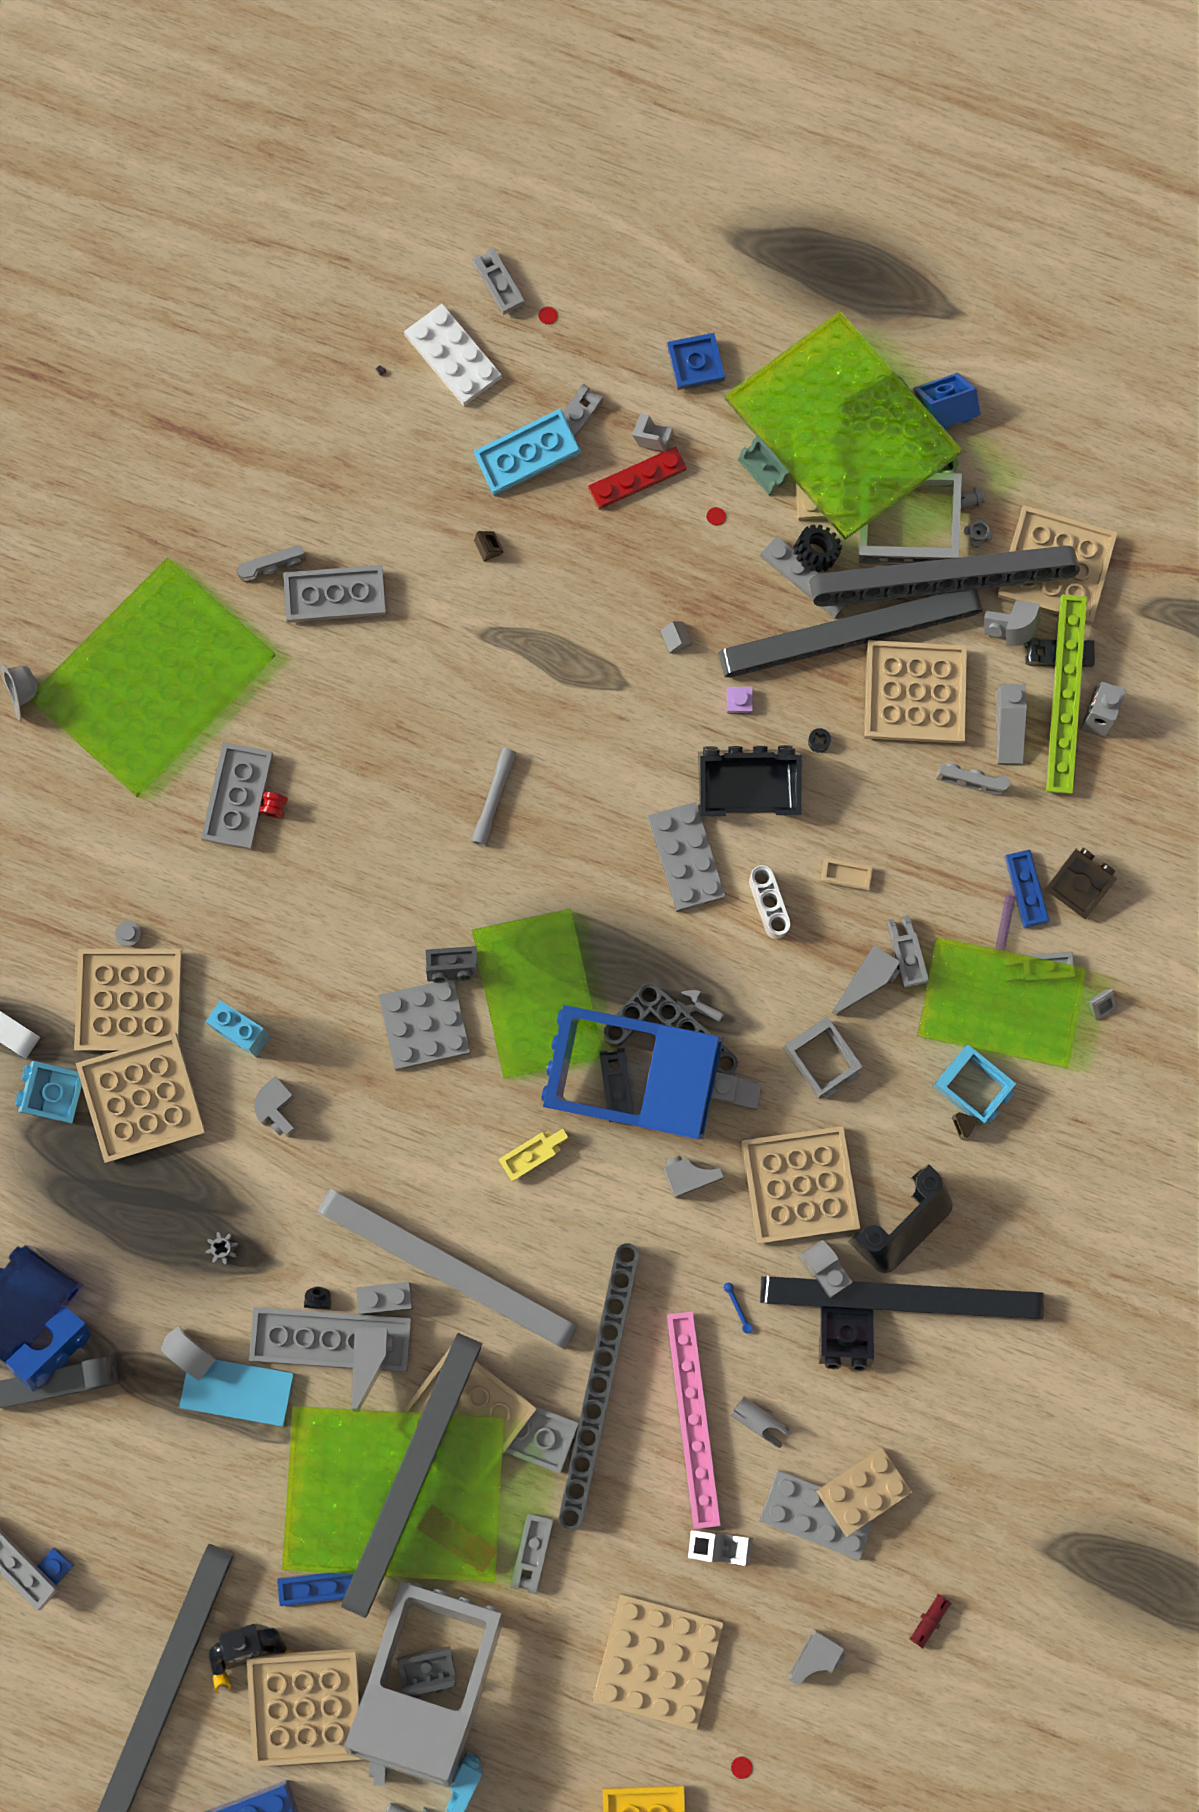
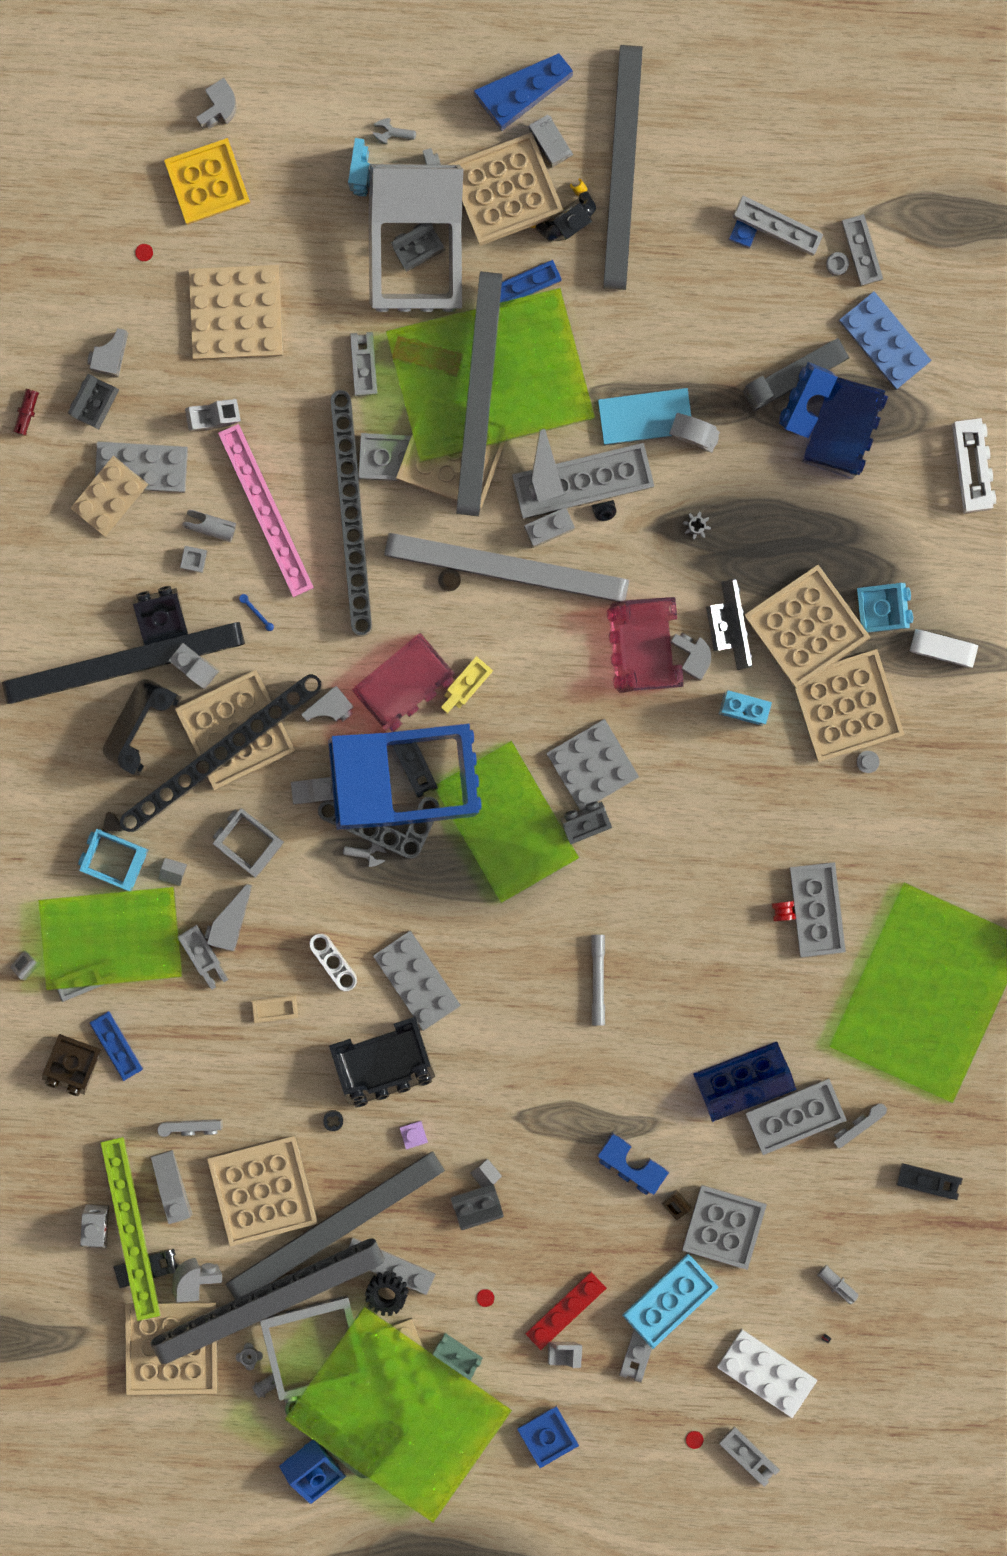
camera: 165 degrees right, 10 degrees up
medium lavender piece [995,888,1016,960] -> none
none -> dark grey bracket [68,374,119,430]
none -> black beam [120,674,323,832]
none -> light grey slope [159,858,187,886]
none -> light grey plate [180,546,208,573]
none -> clear pink windscreen [352,633,456,732]
none -> dark brown plate [438,569,461,591]
none -> dark grey bracket [451,1184,504,1230]
none -> light grey hinge [529,115,573,168]
none -> blue arch [597,1132,669,1195]
none -> clear pink windscreen [607,597,684,693]
none -> light grey plate [682,1185,767,1270]
none -> clear blue slope [693,1041,796,1122]
none -> dark grey bracket [706,578,752,670]
none -> light grey axle [817,1265,858,1304]
none -> black plate [896,1163,963,1200]

